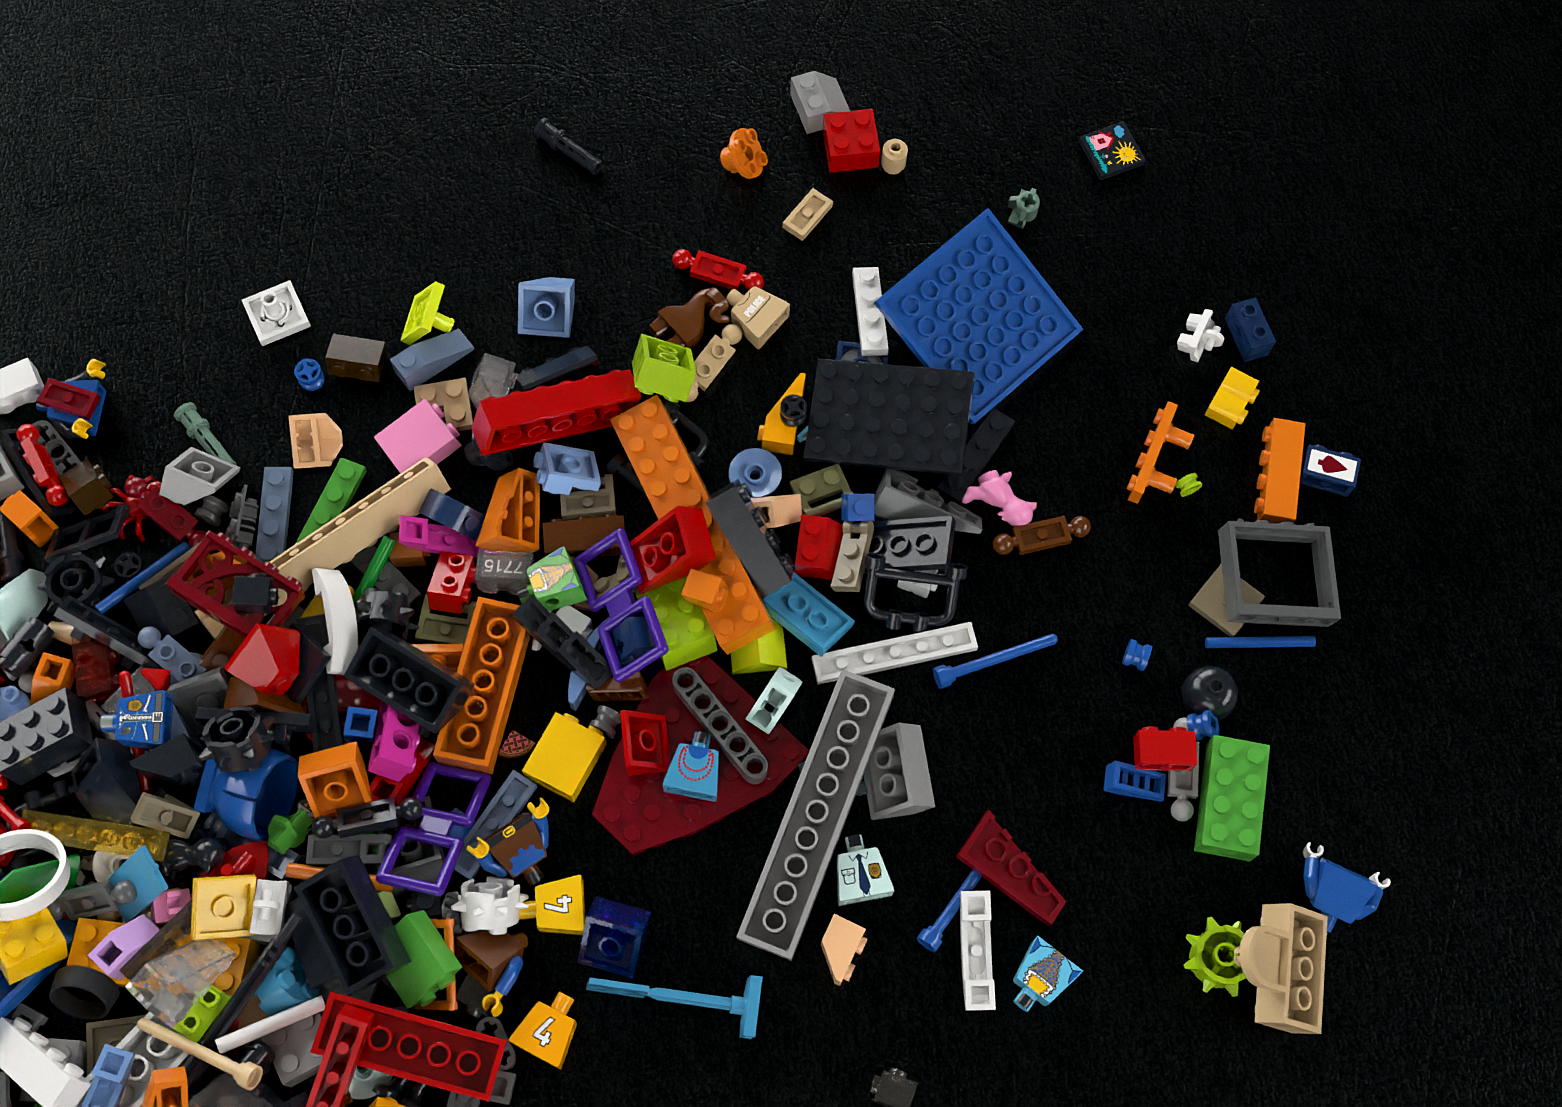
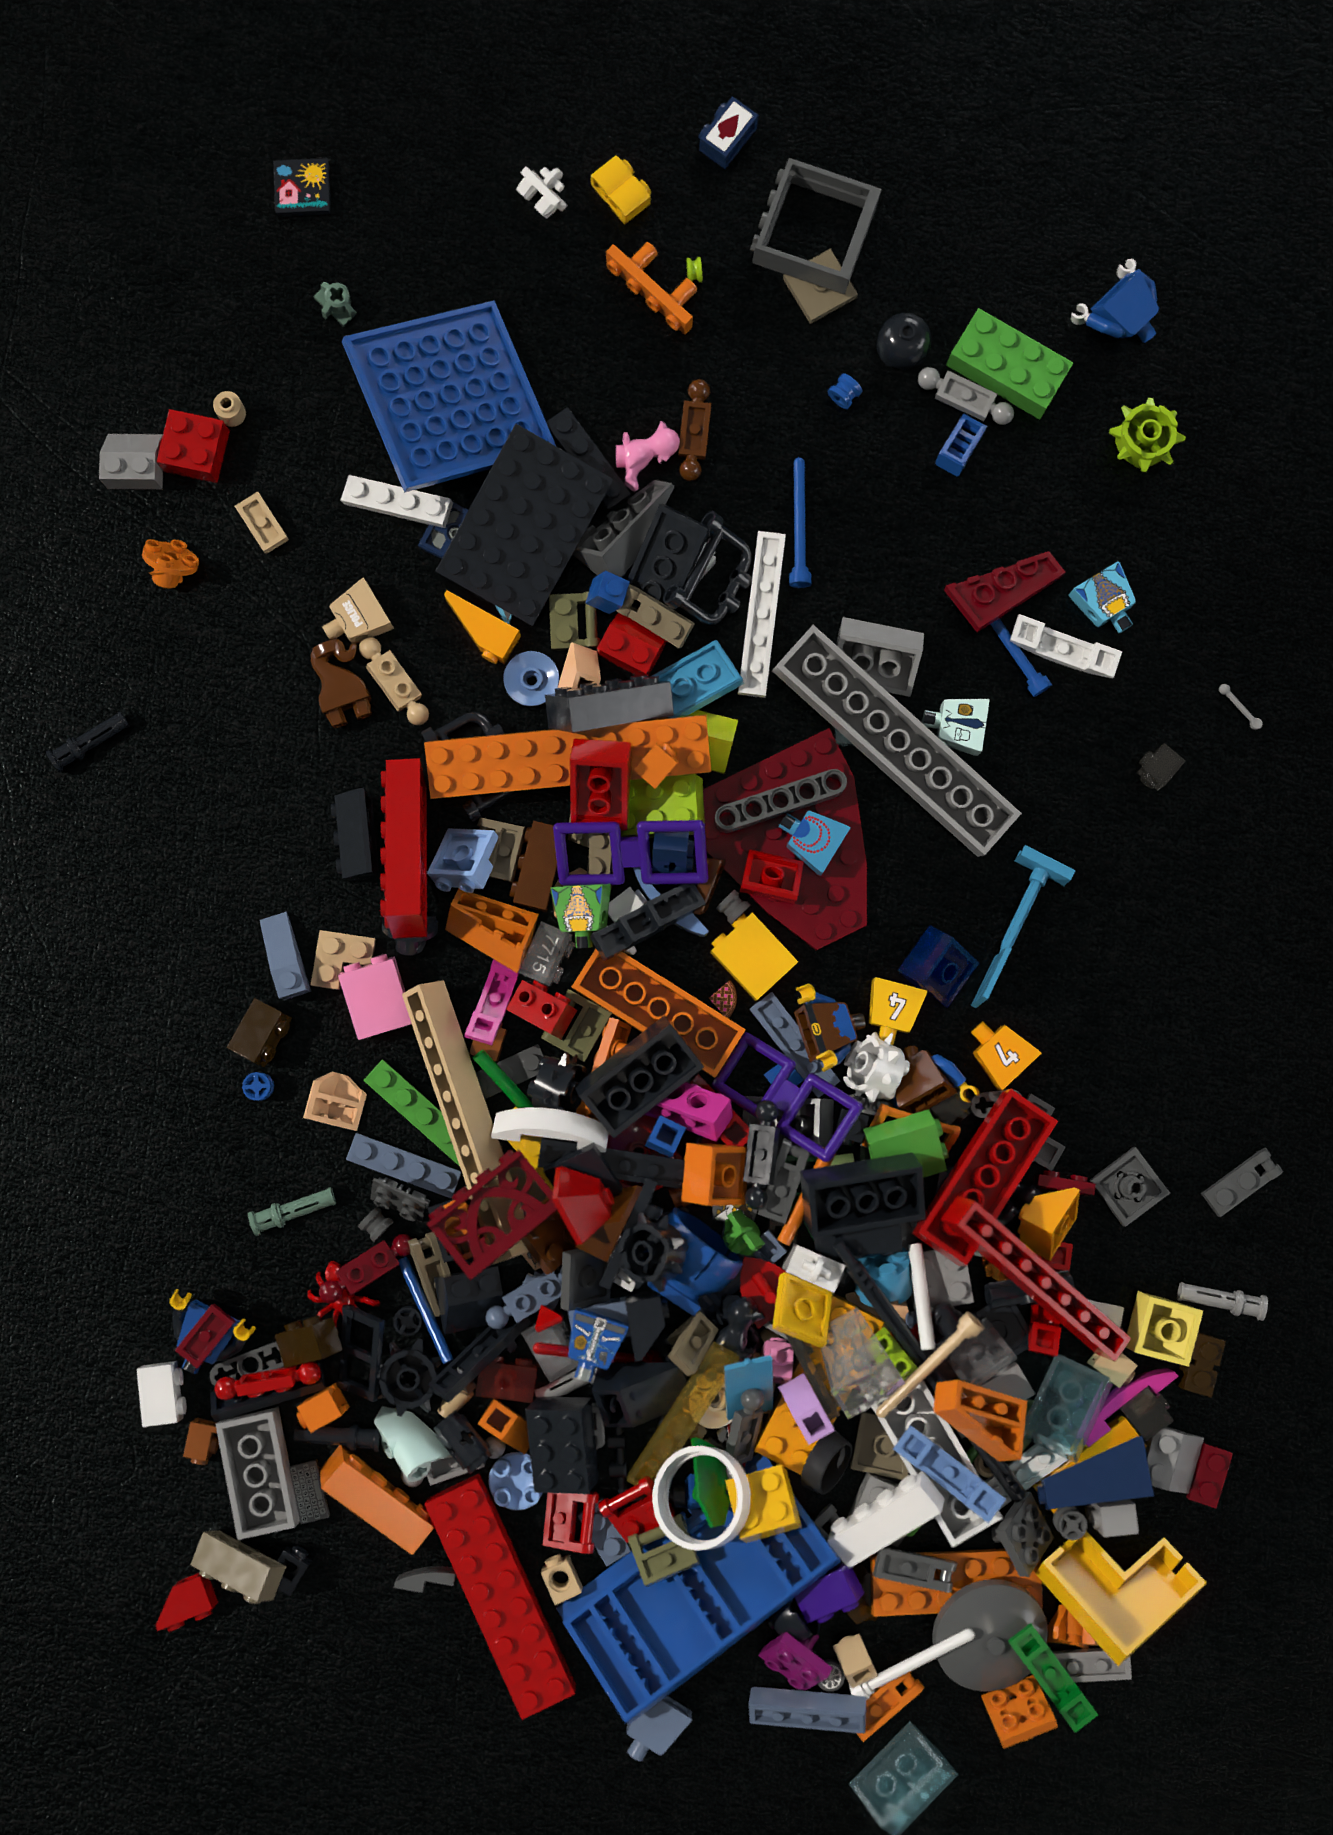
camera: 70 degrees left, 15 degrees up
light grey slope [159,447,240,505] -> none
black brick [232,574,278,614] -> none
white plate [242,280,311,346] -> none
neon yellow tile [400,281,454,345] -> none
dark blue brick [419,489,486,541] -> none
clear slope [468,353,517,409] -> none
medium blue slope [518,277,575,338] -> none
lime brick [632,334,696,402] -> none
red plate [672,249,764,291] -> none
light aqua torso [746,667,802,734] -> none
black wheel [780,394,807,427] -> none
light nougat slope [821,914,868,986] -> none
red brick [1133,726,1197,771] -> none
blue wheel [1187,710,1219,741] -> none
blue bar [1205,636,1316,648] -> none
dark blue brick [1225,298,1276,362] -> none
tan brick [1234,903,1328,1034] -> none
orange brick [1254,418,1305,524] -> none

